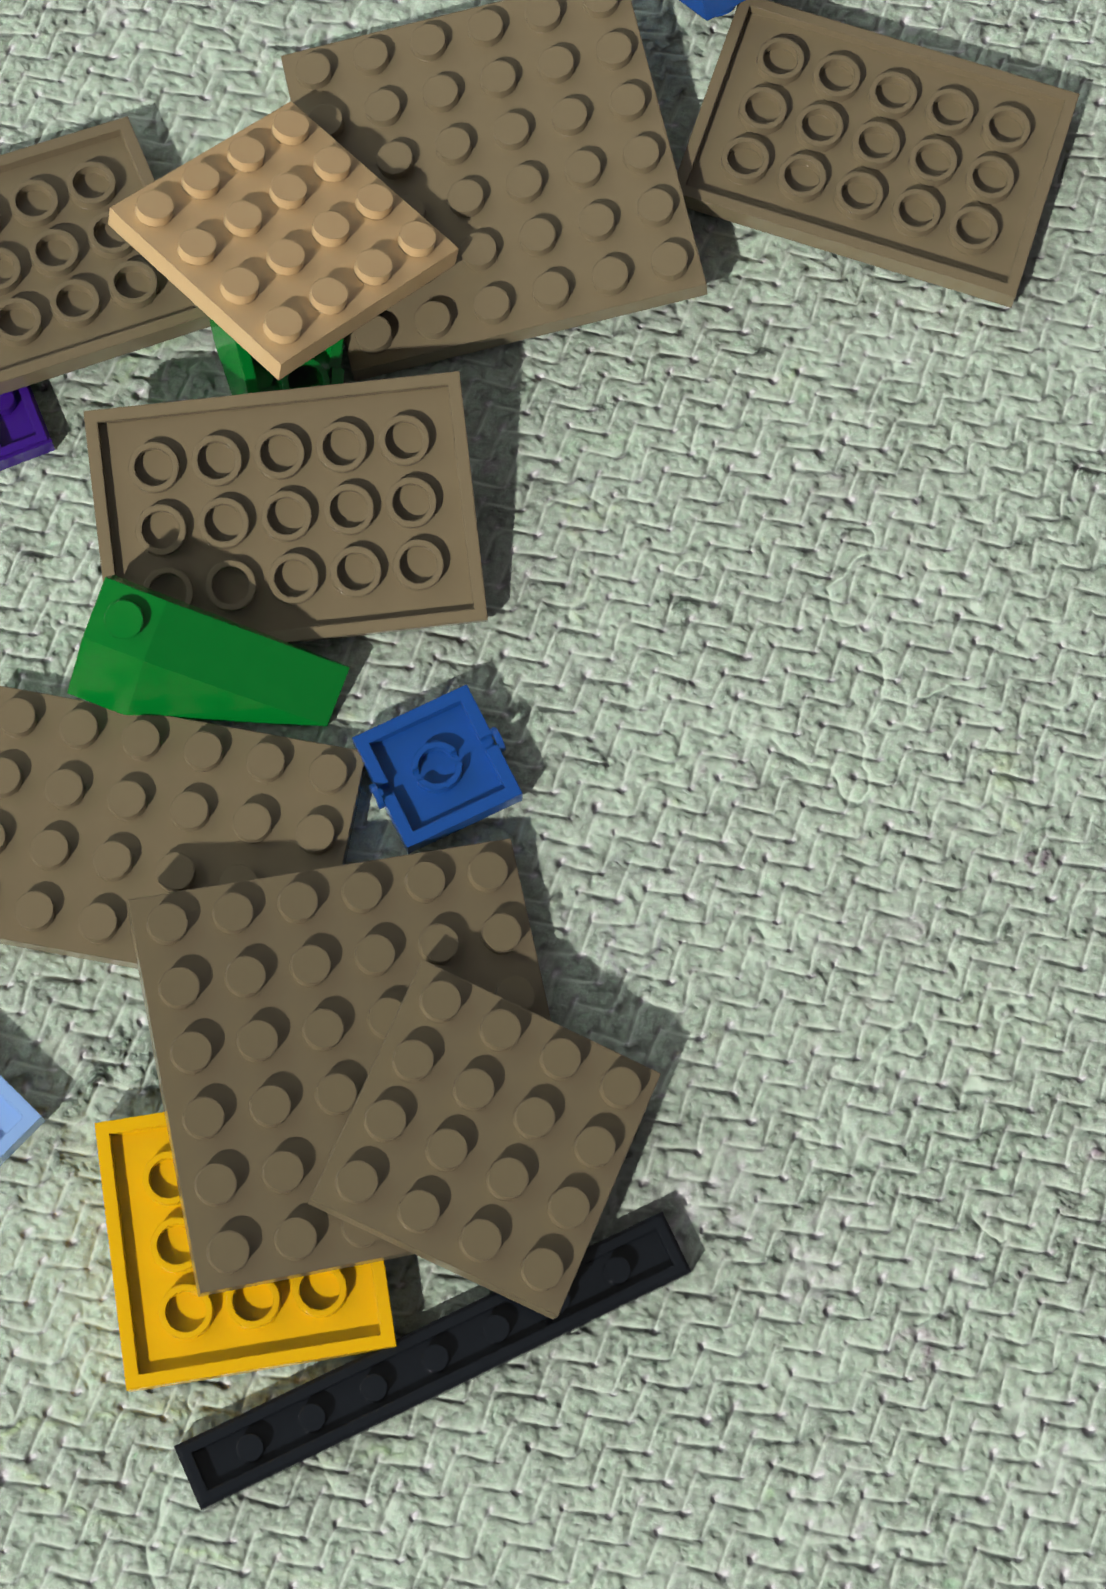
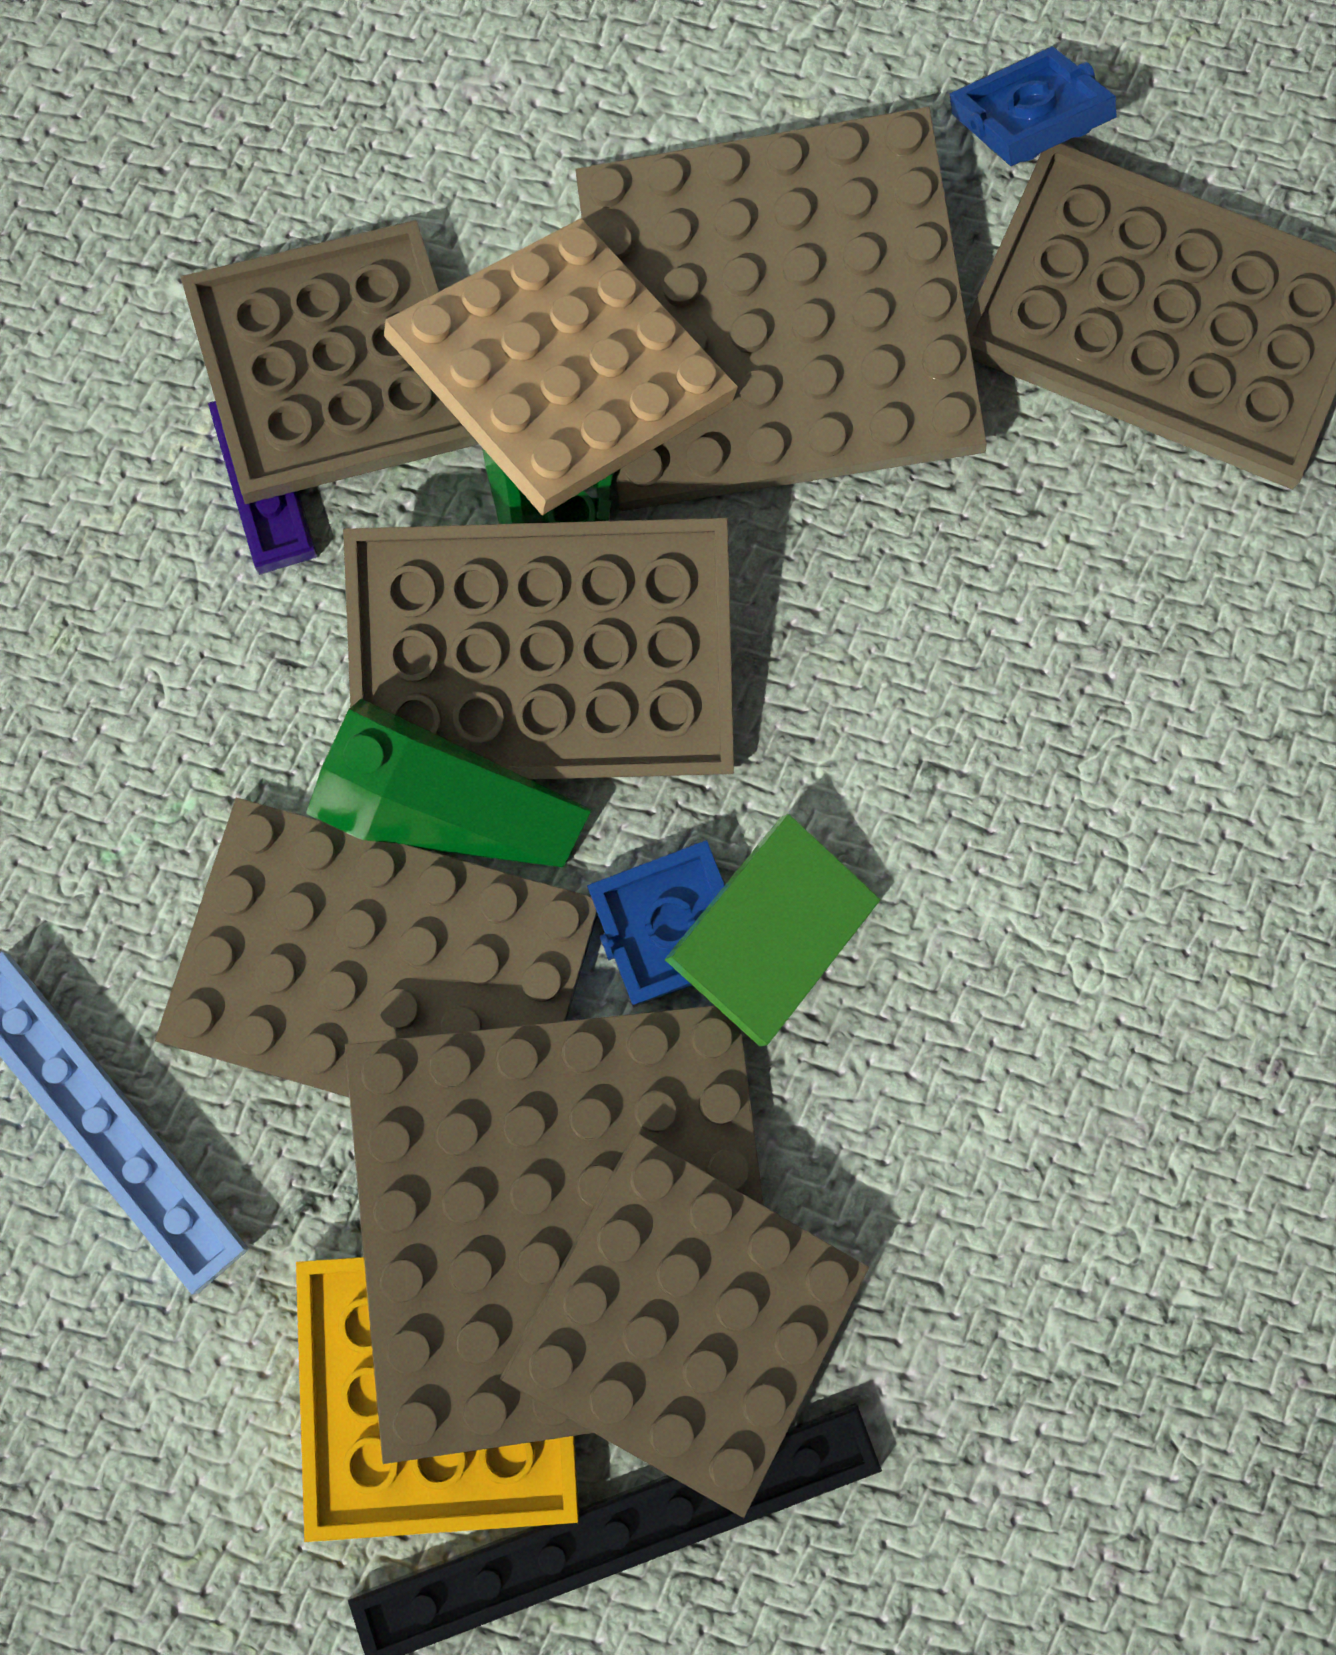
camera: 10 degrees right, 5 degrees up
none -> bright green tile [664,814,881,1046]

